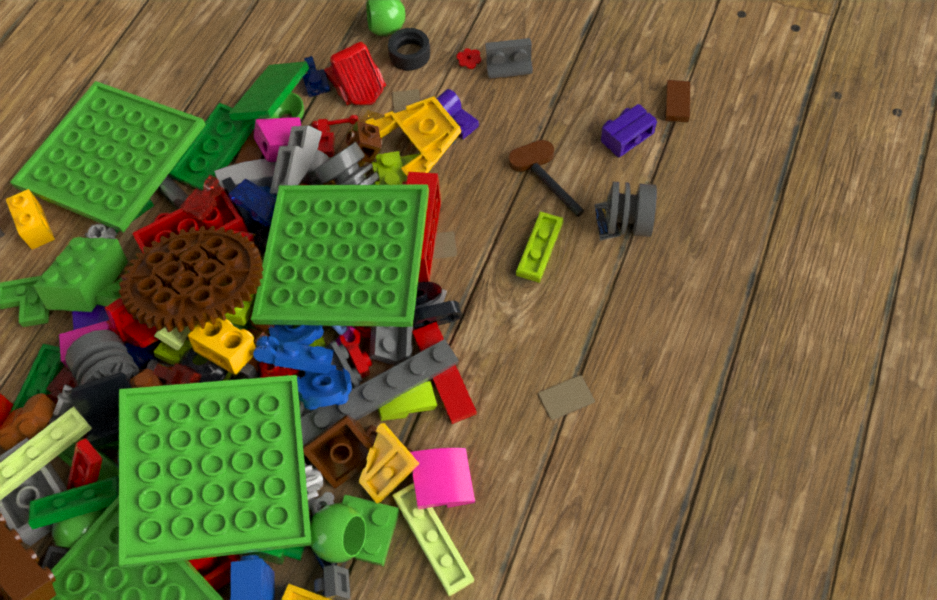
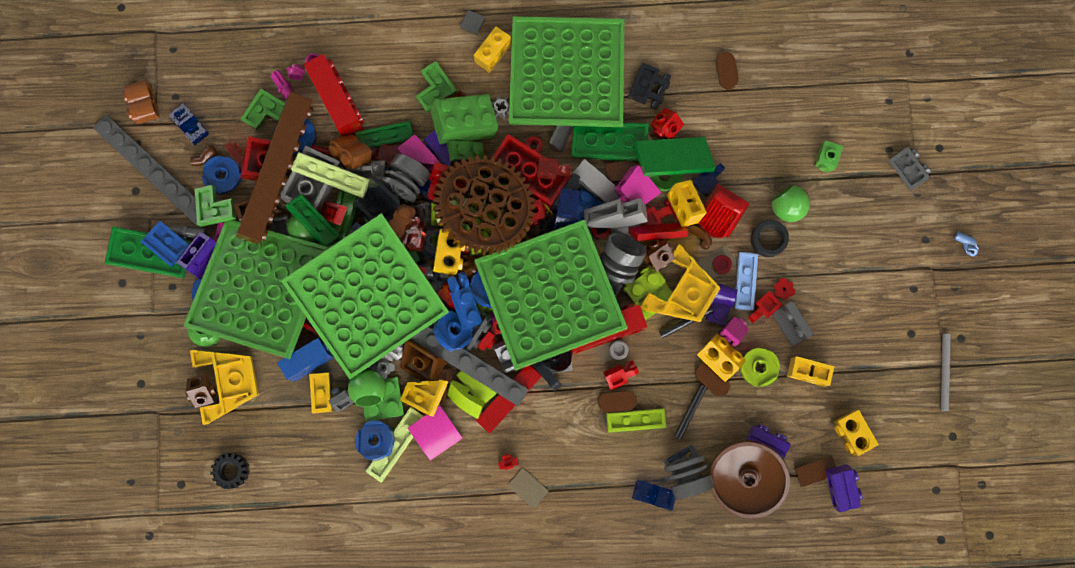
camera: 60 degrees right, 20 degrees up
none -> blue plate [355,420,395,461]
none -> lime slope [447,380,485,419]
none -> red plate [498,454,519,470]
none -> reddish brown tile [598,391,637,413]
none -> red plate [603,360,639,390]
none -> light grey tile [609,340,629,360]
none -> black plate [628,63,671,110]
none -> red tile [628,223,688,241]
none -> clear blue slope [632,479,675,511]
none -> red brick [650,108,684,139]
none -> black bar [659,305,714,339]
none -> yellow brick [667,180,707,227]
none -> reddish brown arm [688,224,712,250]
none -> yellow brick [697,333,746,382]
none -> reddish brown dish [710,440,790,518]
none -> dark red tile [712,255,732,275]
none -> reddish brown tile [716,52,739,90]
none -> dark pink slope [718,316,749,347]
none -> light blue tile [734,252,758,311]
none -> lime plate [740,348,780,387]
none -> red plate [748,291,783,324]
none -> yellow brick [787,356,834,387]
none -> dark purple brick [825,464,863,512]
none -> yellow brick [833,410,879,456]

